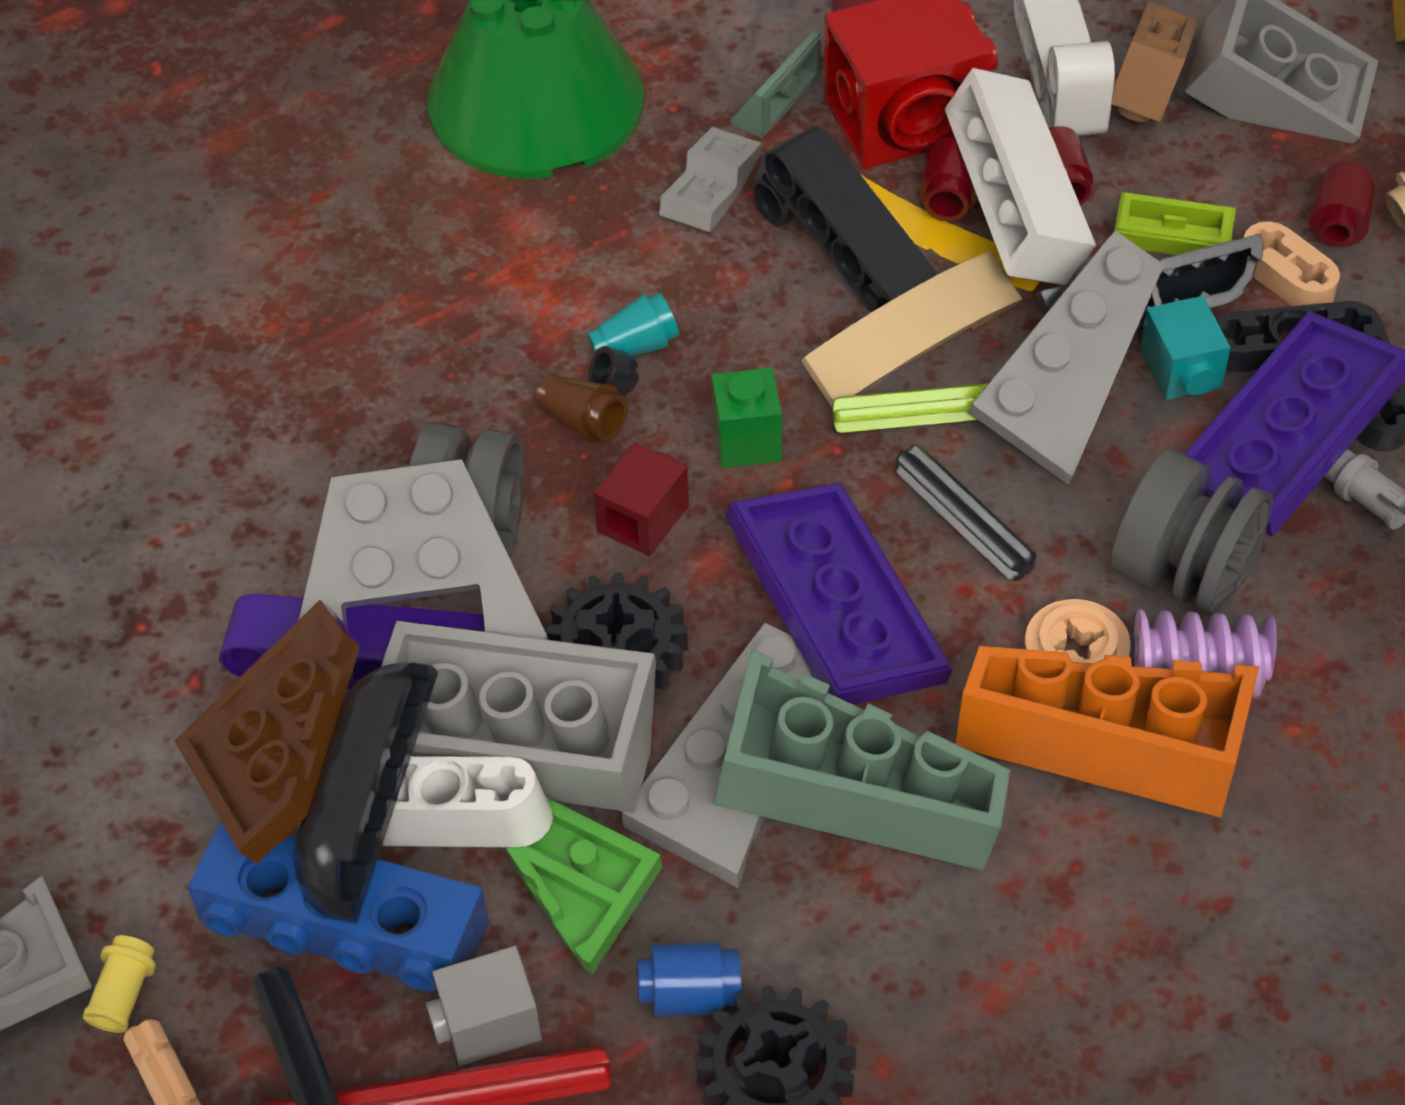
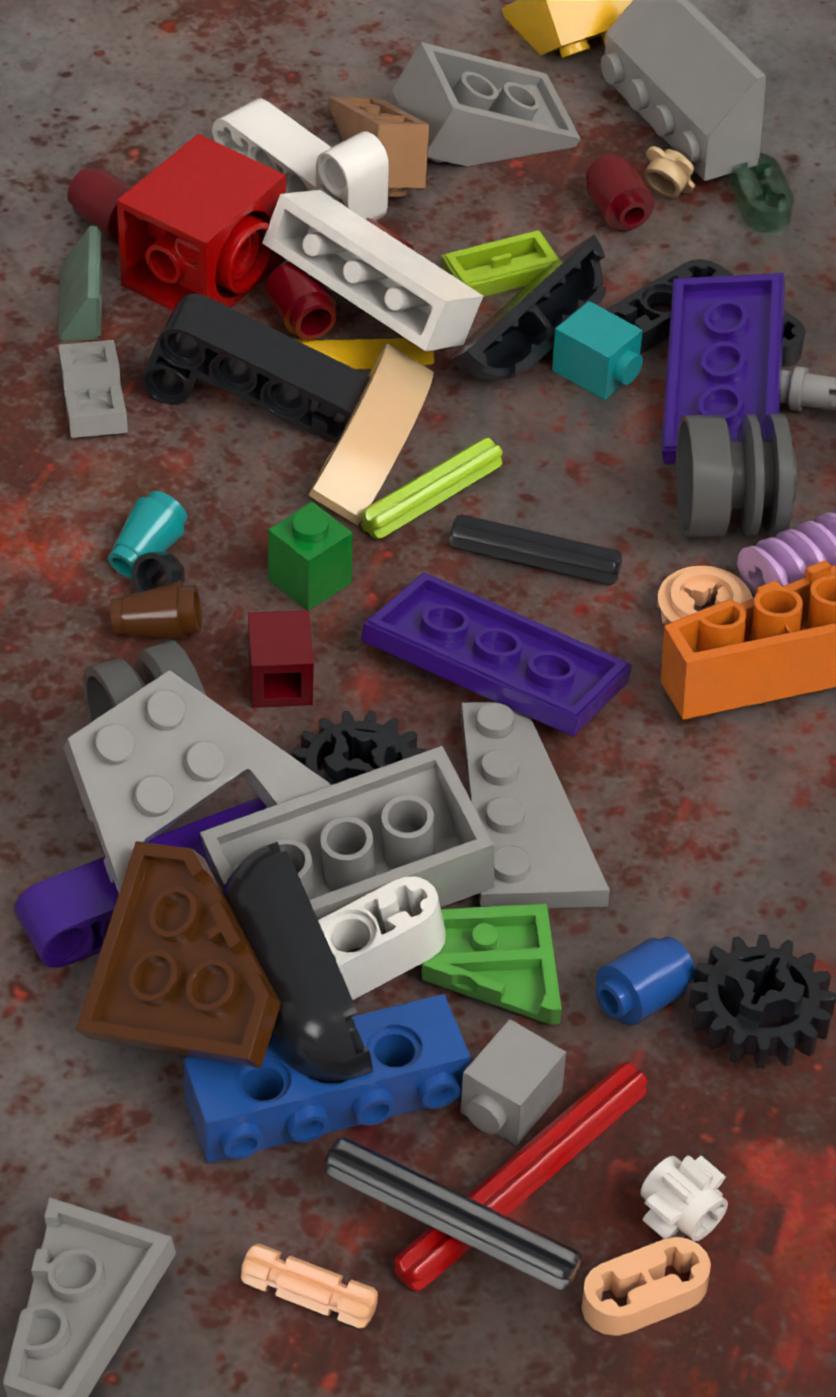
camera: 40 degrees left, 5 degrees down
light yellow pin [83,935,157,1033] -> none
sand green wedge [714,649,1010,871] -> none
light grey wing [970,230,1164,485] -> none
light nougat beam [1244,221,1340,306] -> none

